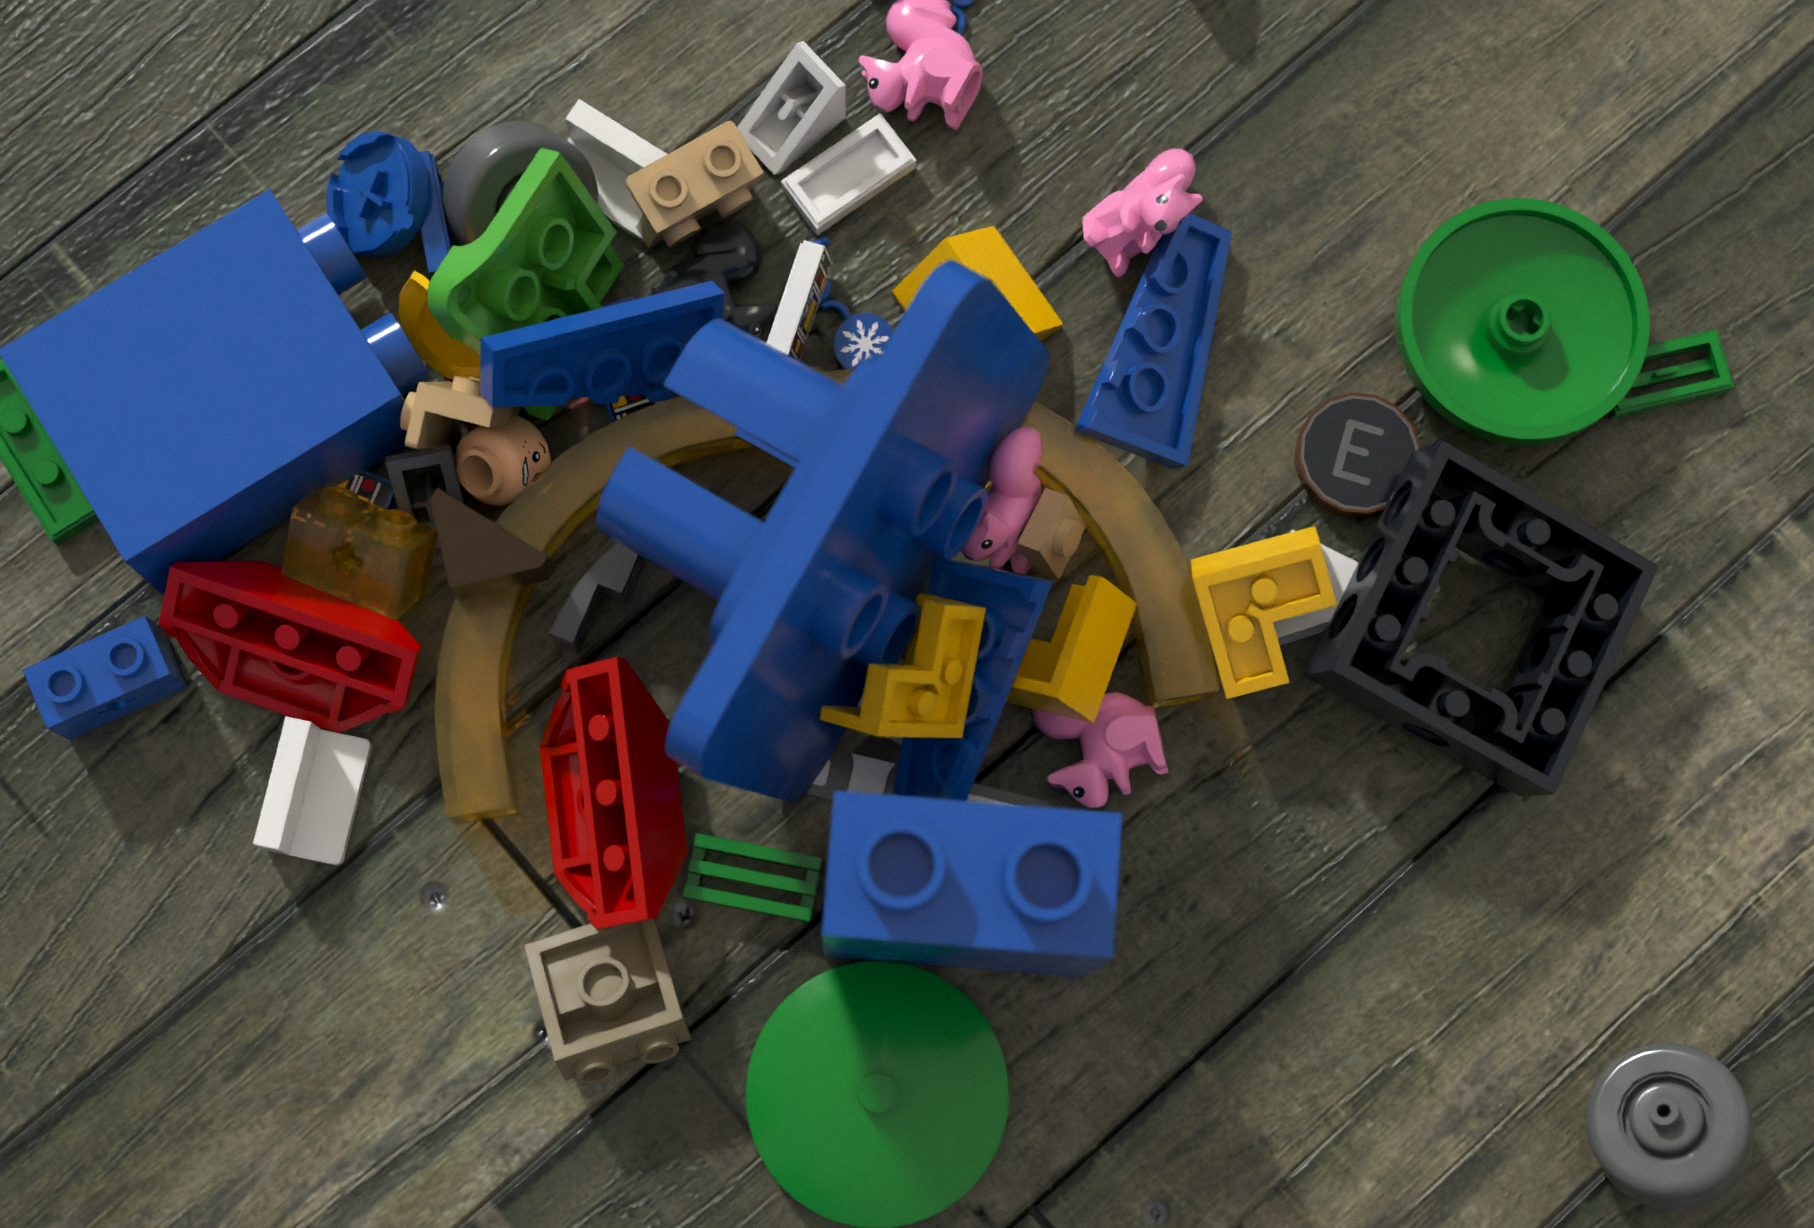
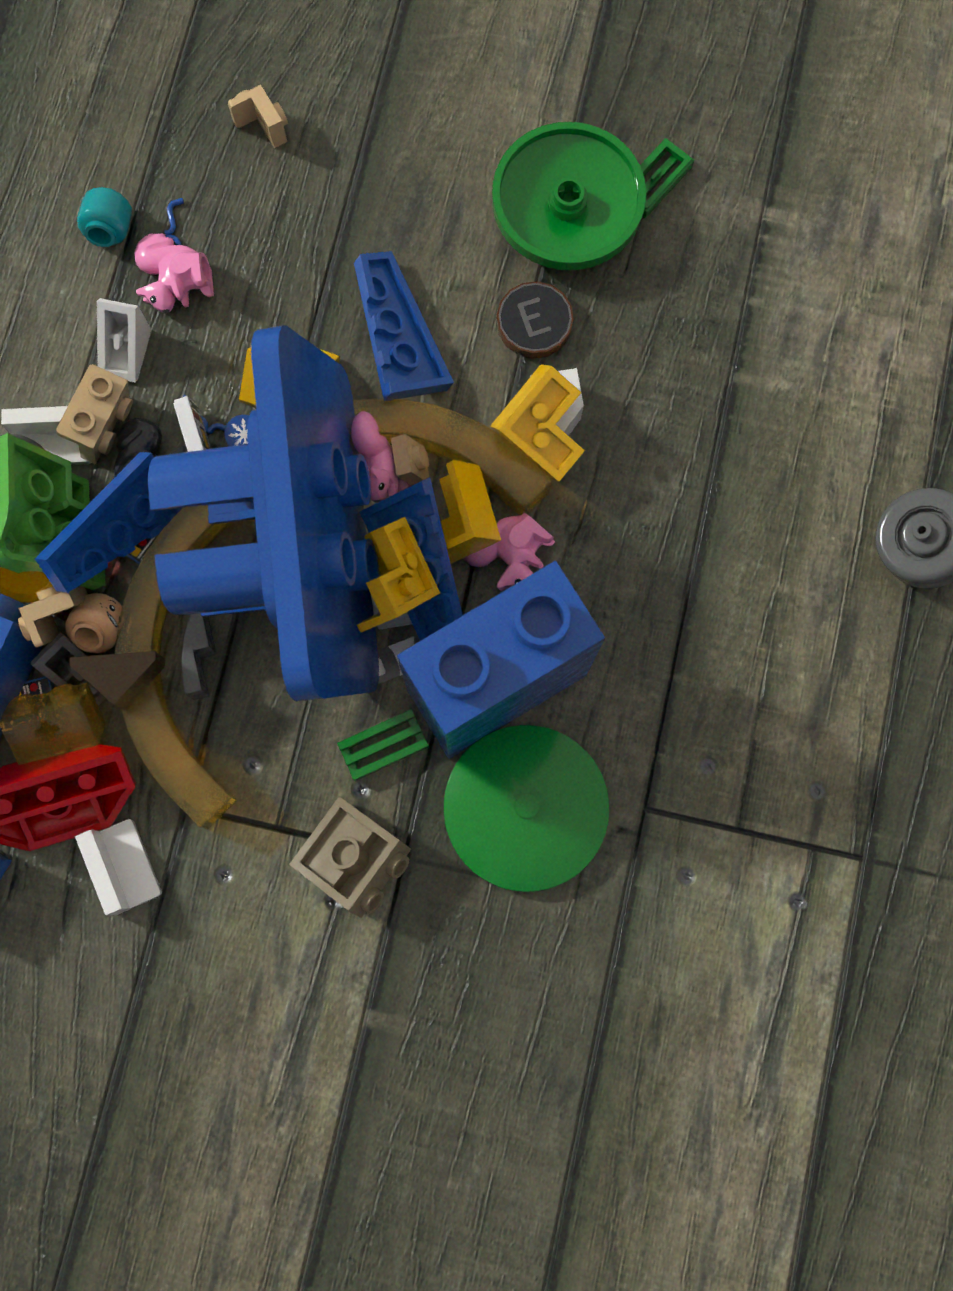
camera: 30 degrees left, 0 degrees up
red wedge [540,657,688,929] -> none
white tile [781,113,916,236] -> none
bright pink animal [1083,149,1203,278] -> none
black brick [1304,441,1659,796] -> none

